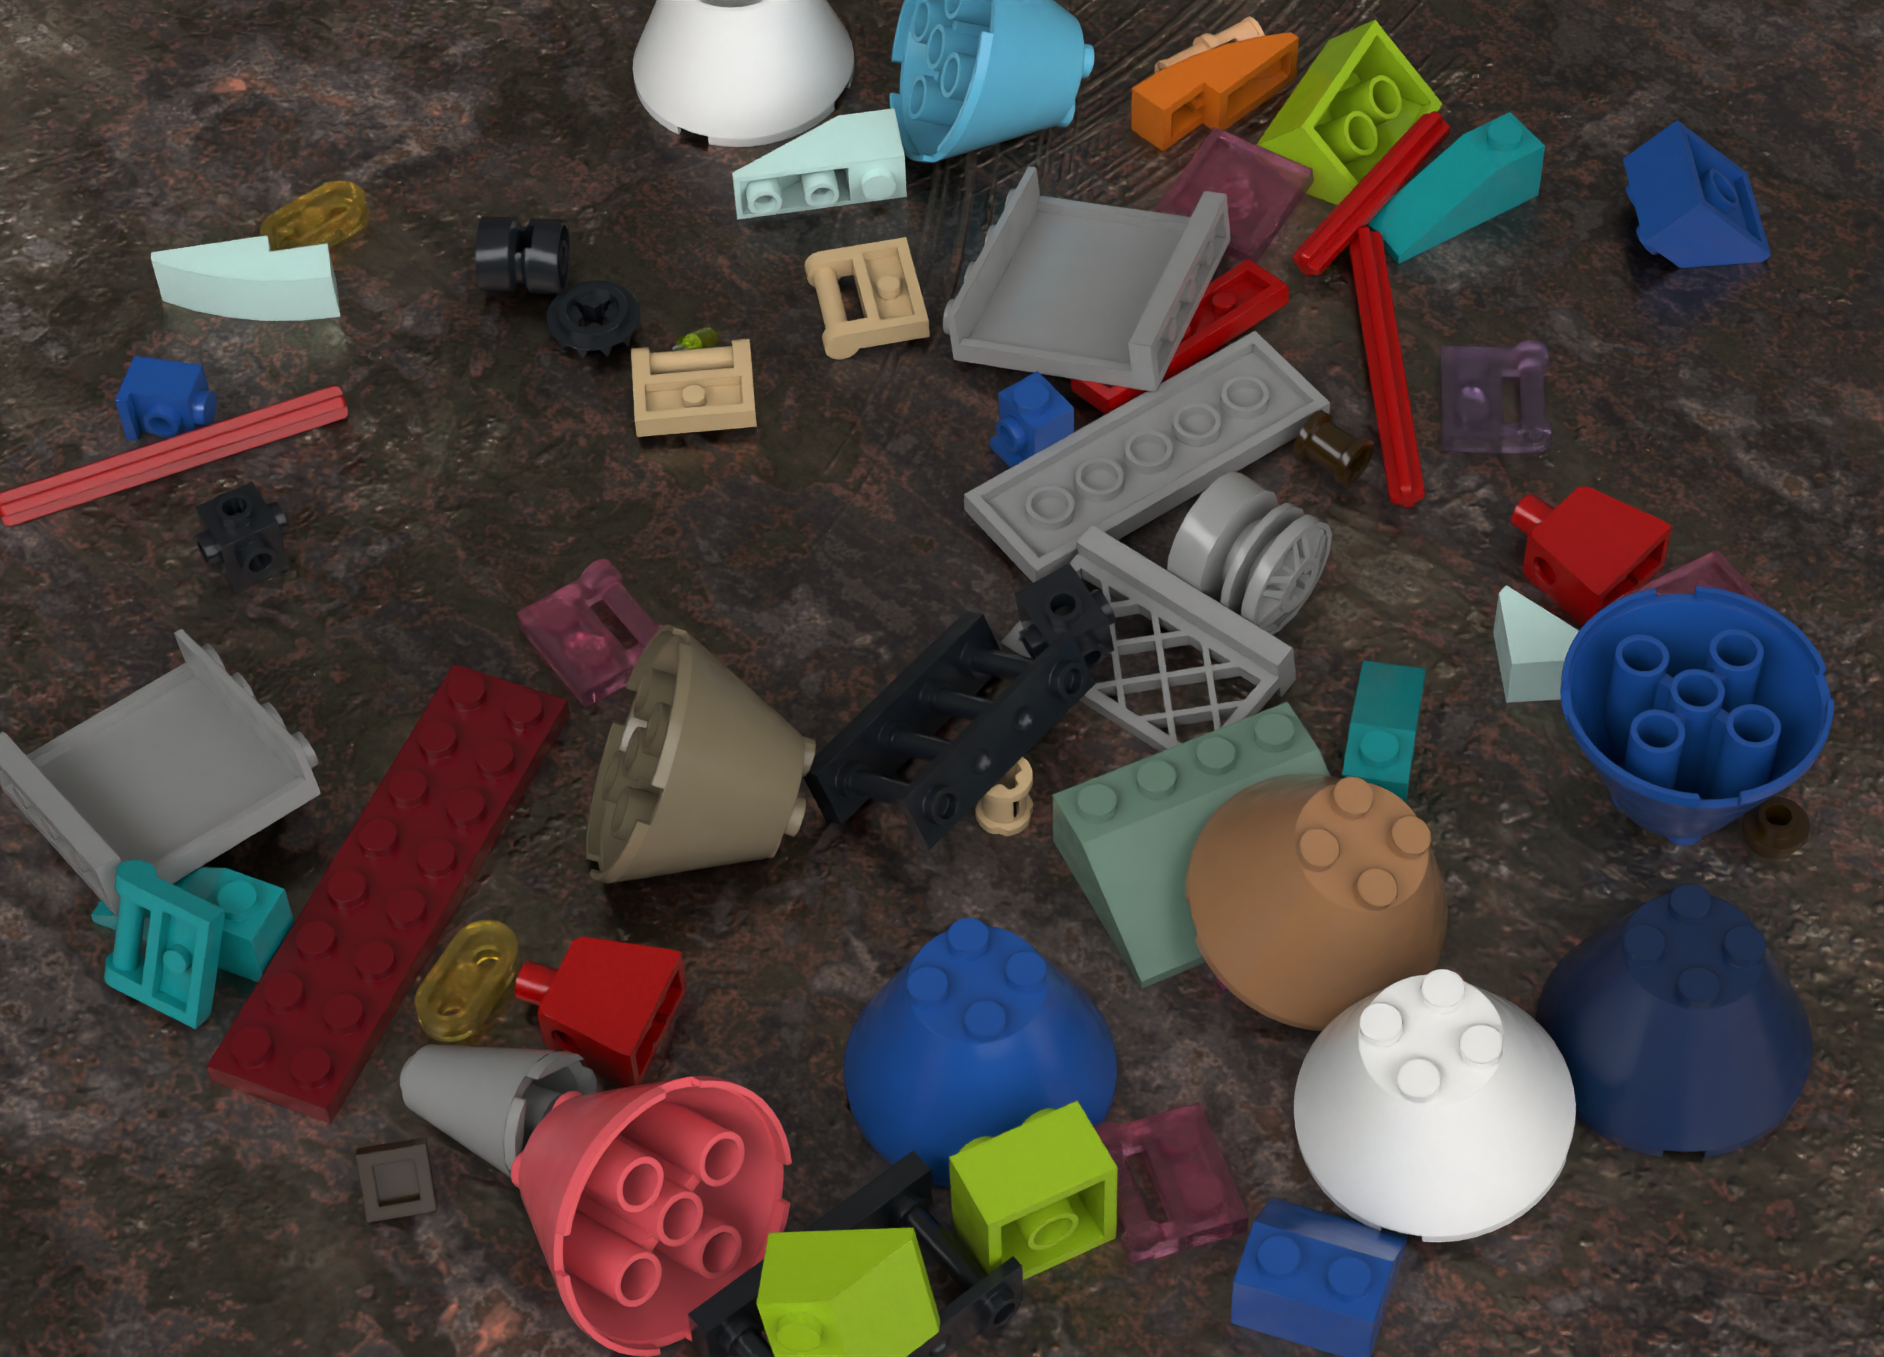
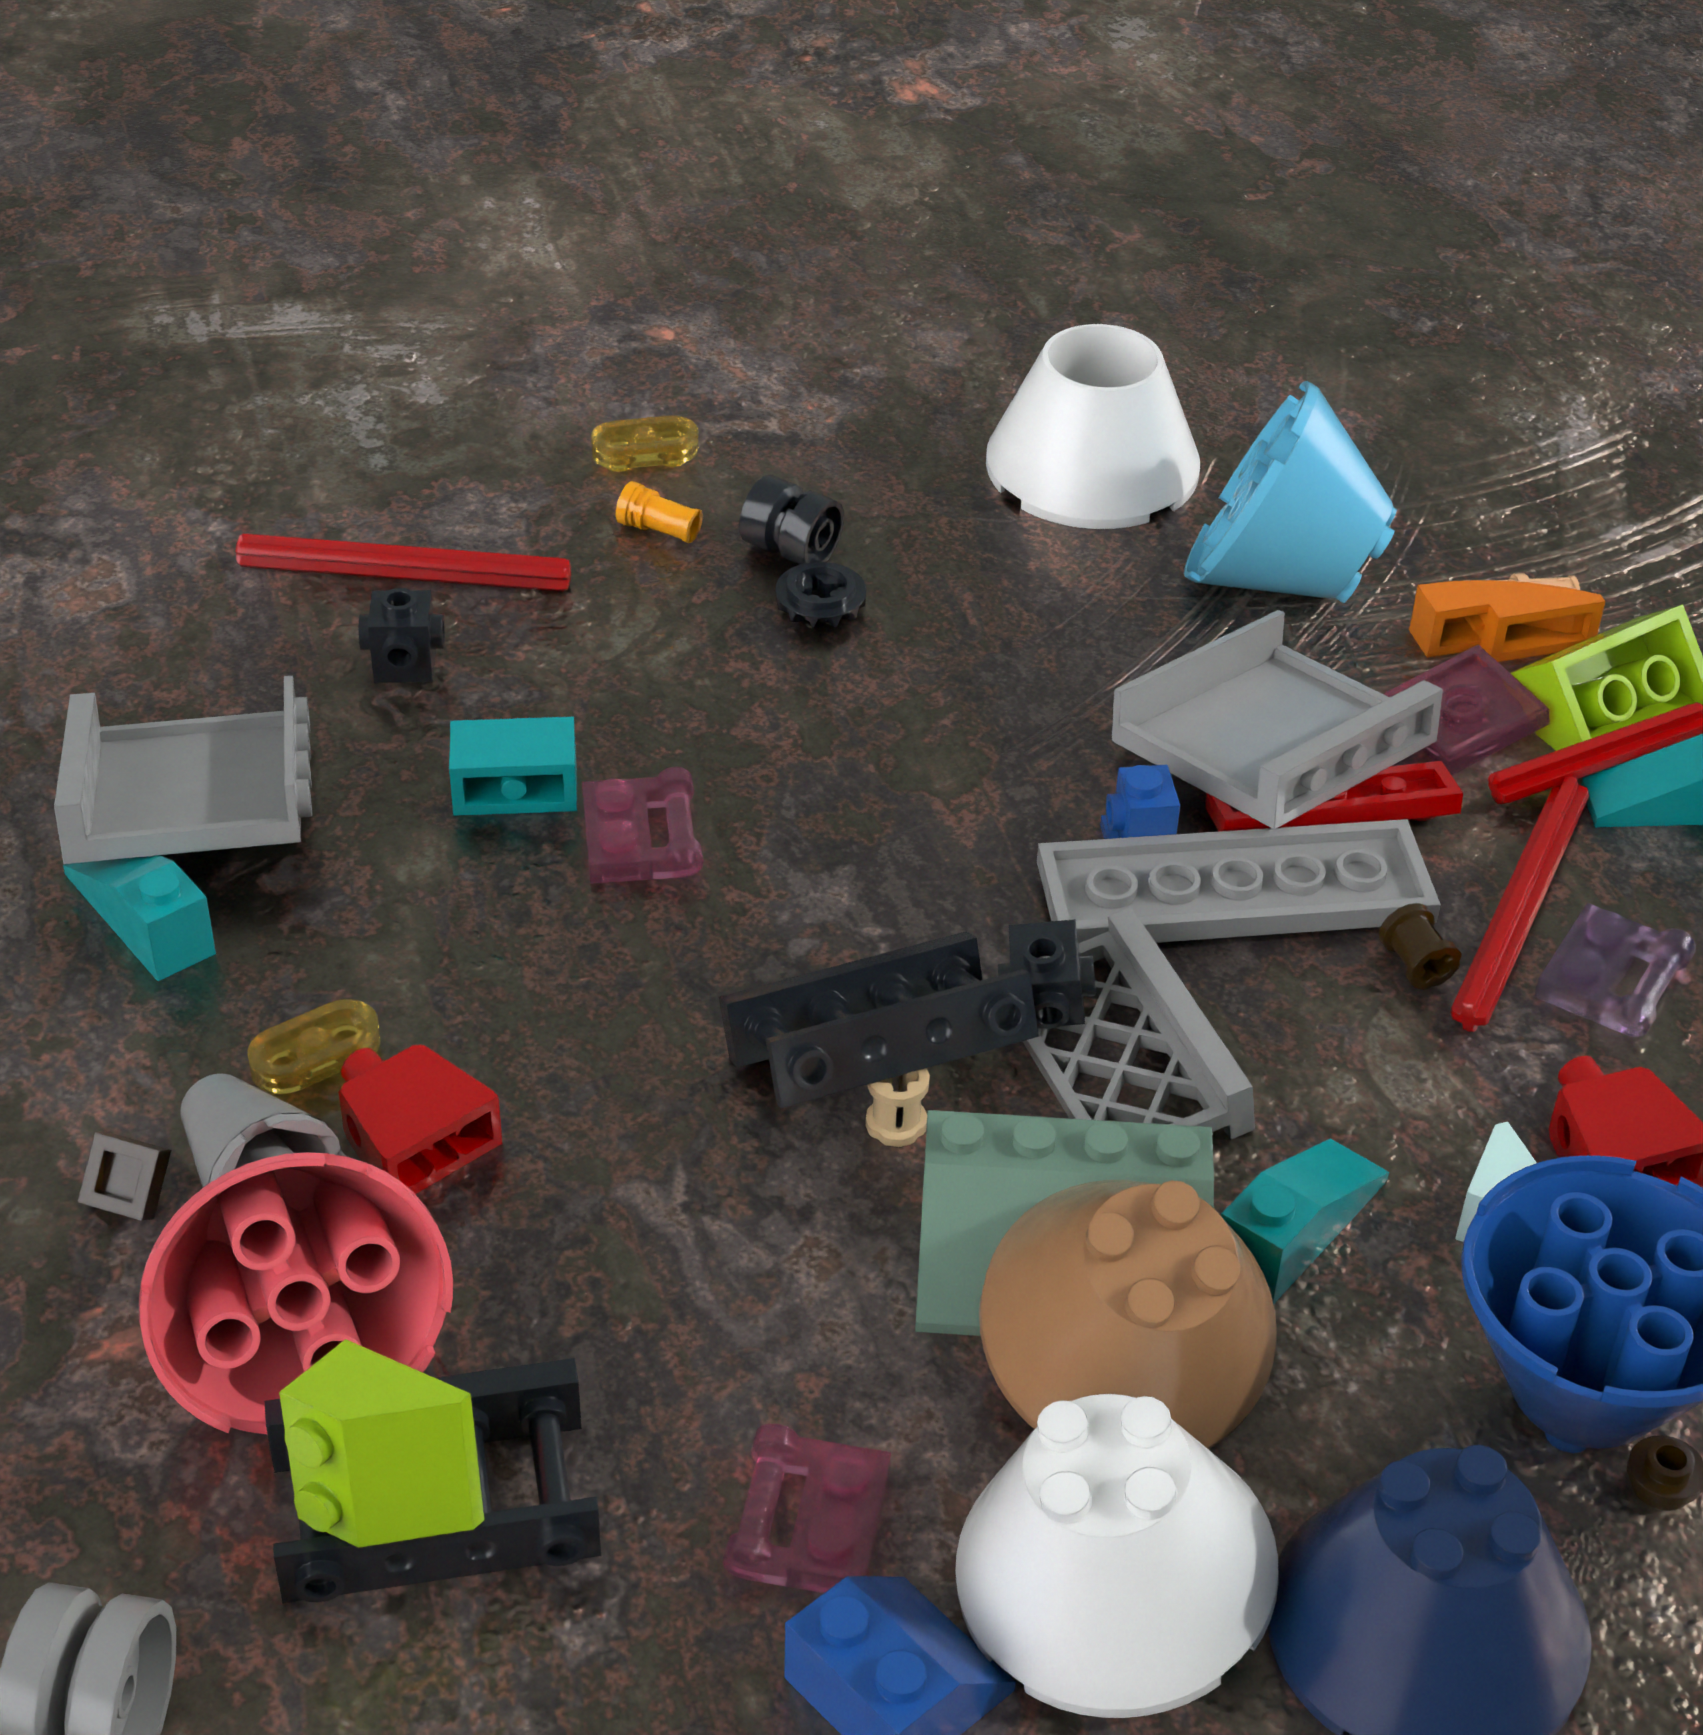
camera: 25 degrees right, 10 degrees down
teal plate [104,859,225,1029] -> none
blue brick [115,356,217,441] -> none
light aqua slope [151,235,340,321] -> none
dark red plate [206,664,570,1124] -> none
dark tan cone [586,624,816,884] -> none
tan plate [631,338,757,437] -> none
clear neon green piece [672,327,718,351] -> none
light aqua slope [732,108,907,220] -> none
tan plate [804,237,930,360] -> none
blue cone [843,918,1117,1190] -> none
lime brick [949,1100,1118,1280] -> none
light grey wheel [1167,471,1332,635] -> none
none -> teal brick [449,717,577,816]
none -> light orange pin [615,481,703,543]

